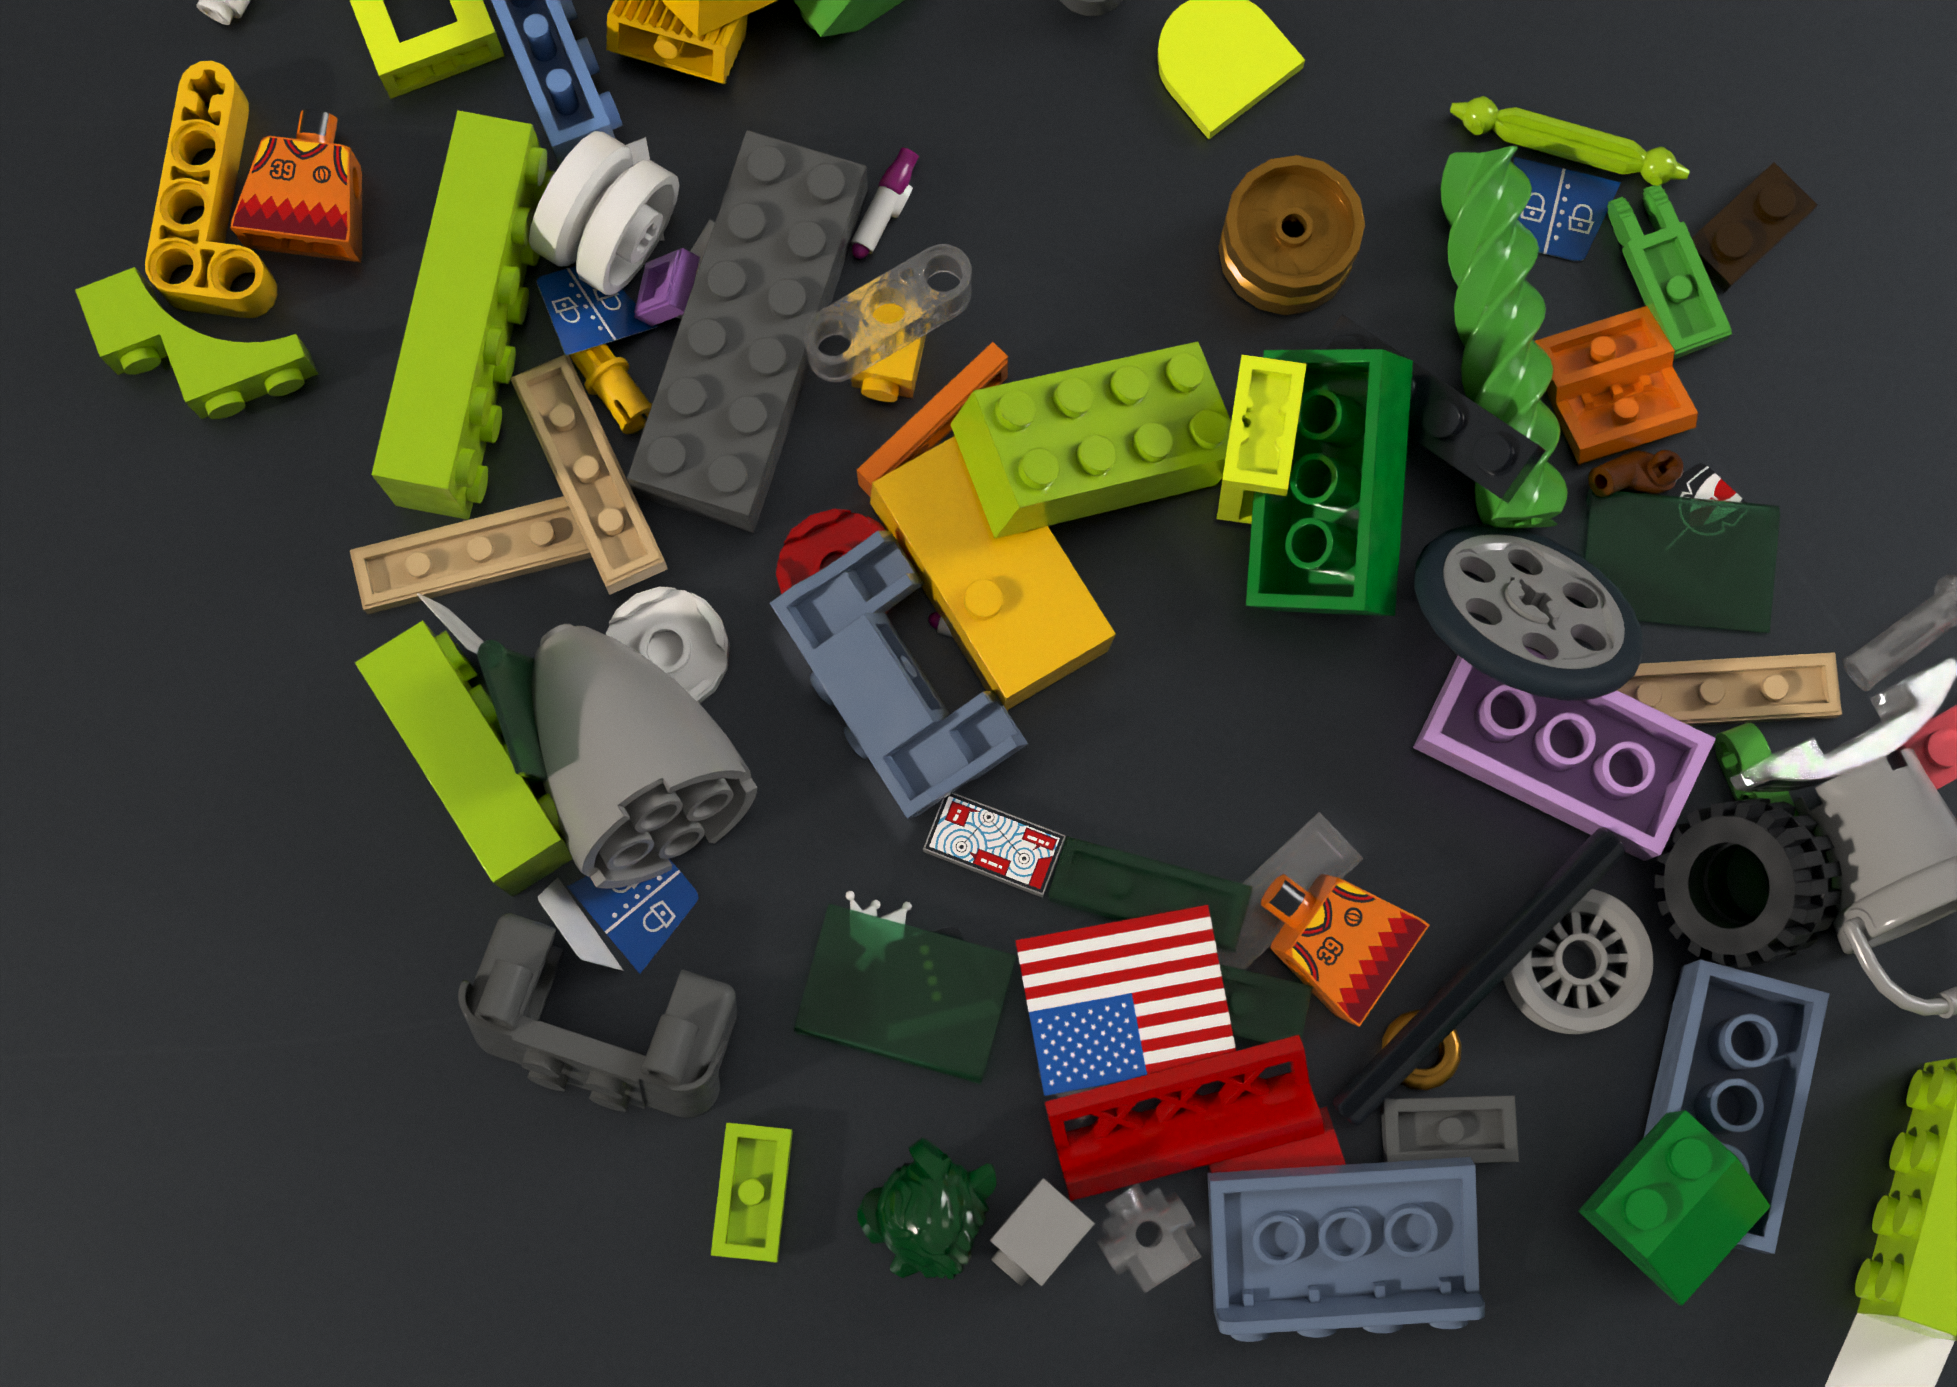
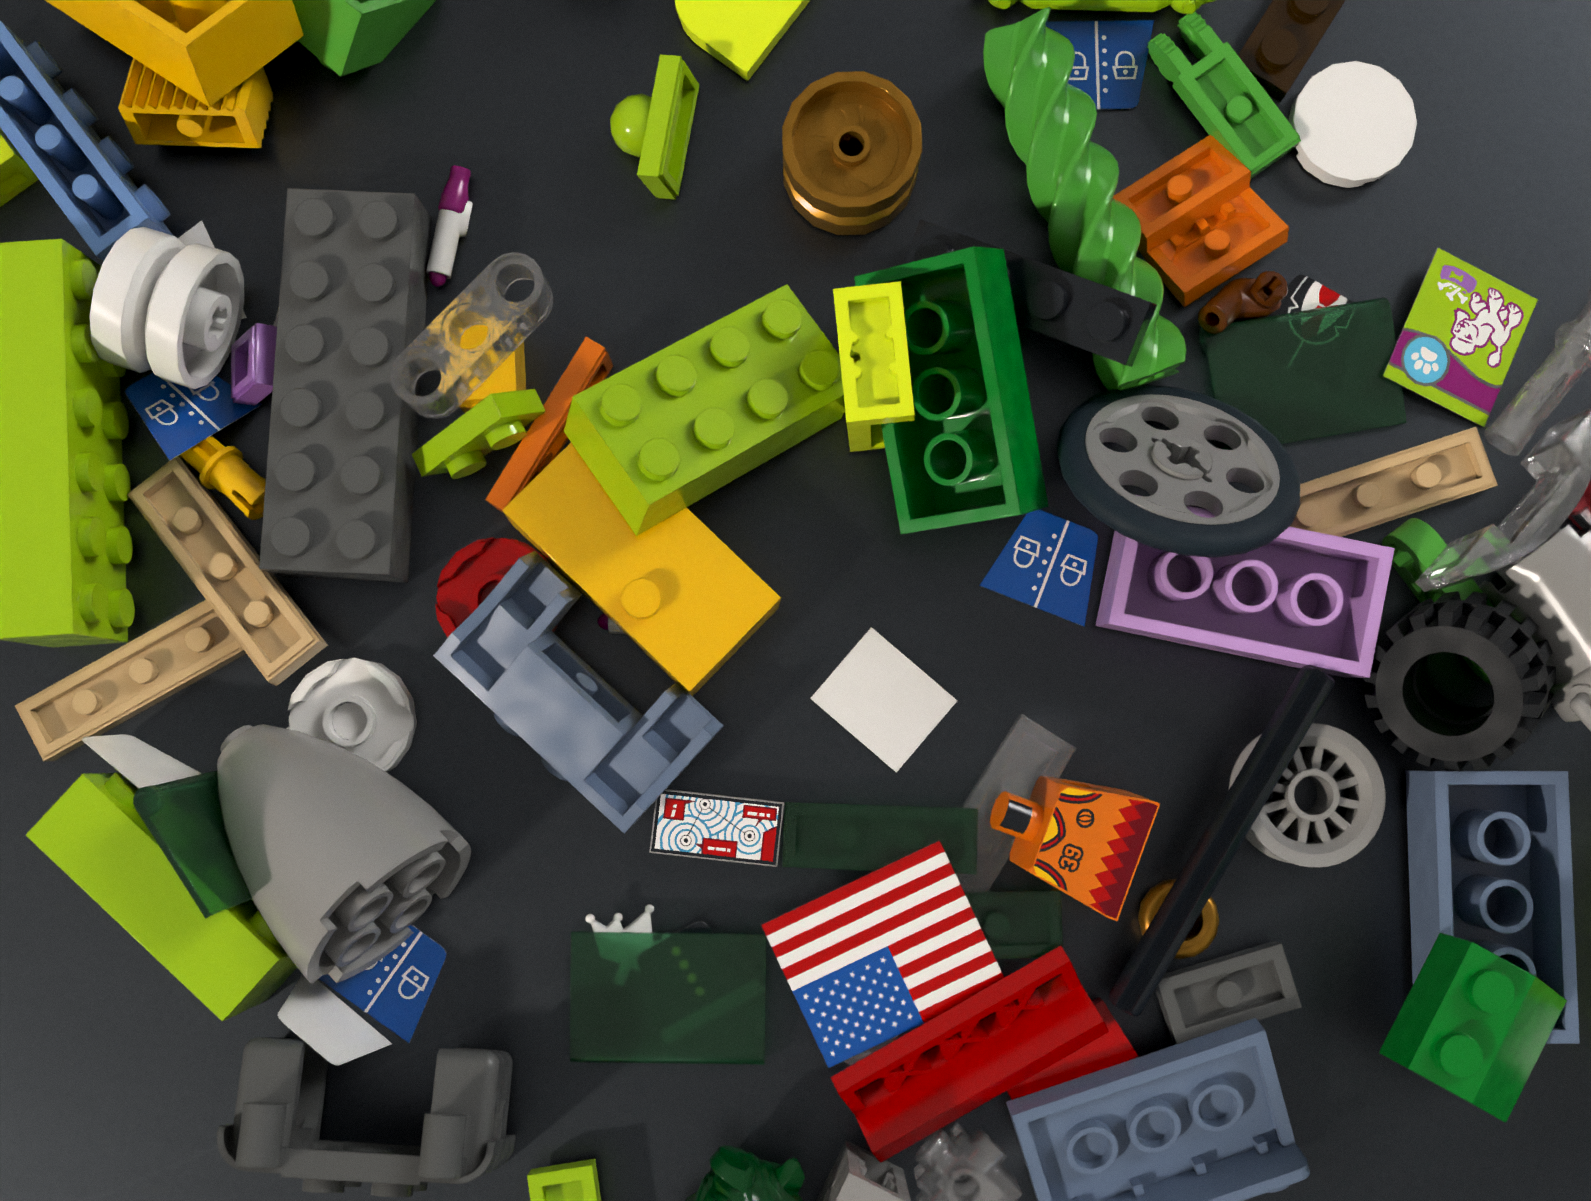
camera: 10 degrees left, 5 degrees up
none -> lime plate [411,389,546,479]
none -> lime tile [610,54,700,200]
none -> white sticker [810,627,957,773]
none -> blue sticker [979,510,1098,627]
none -> white tile [1288,61,1417,188]
none -> sticker [1383,248,1538,427]

